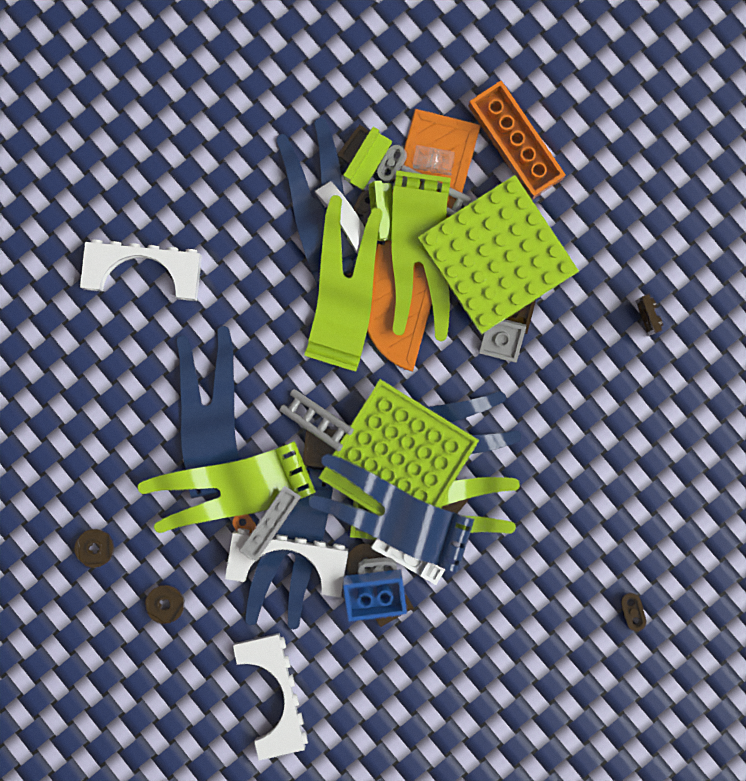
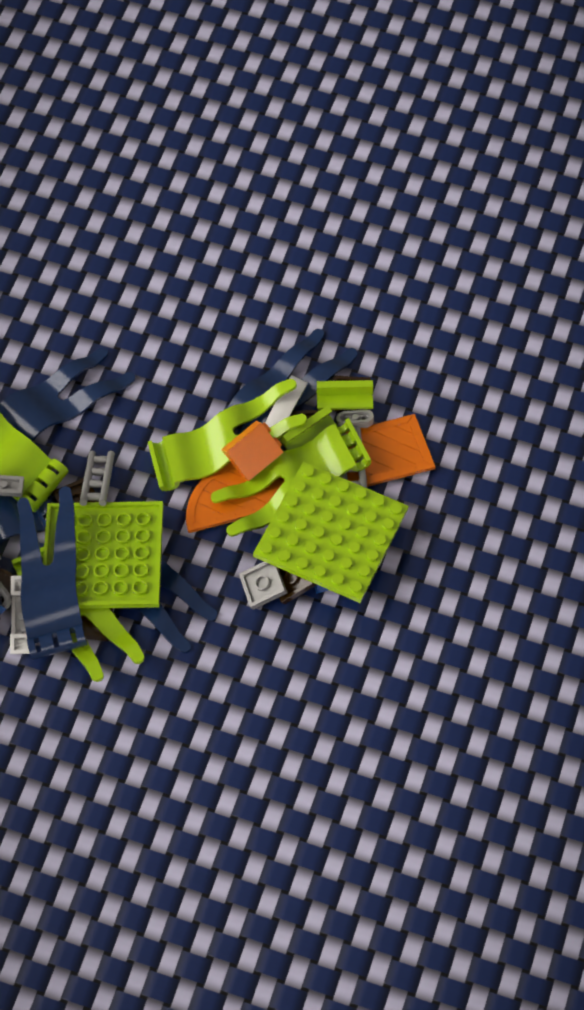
camera: 55 degrees right, 25 degrees down
white arch [80,239,202,301] -> none
clear brick [413,145,455,176] -> none
orange brick [468,80,566,200] -> none
dark brown plate [621,593,647,631] -> none
dark brown plate [635,294,663,336] -> none
none -> orange brick [221,421,284,481]

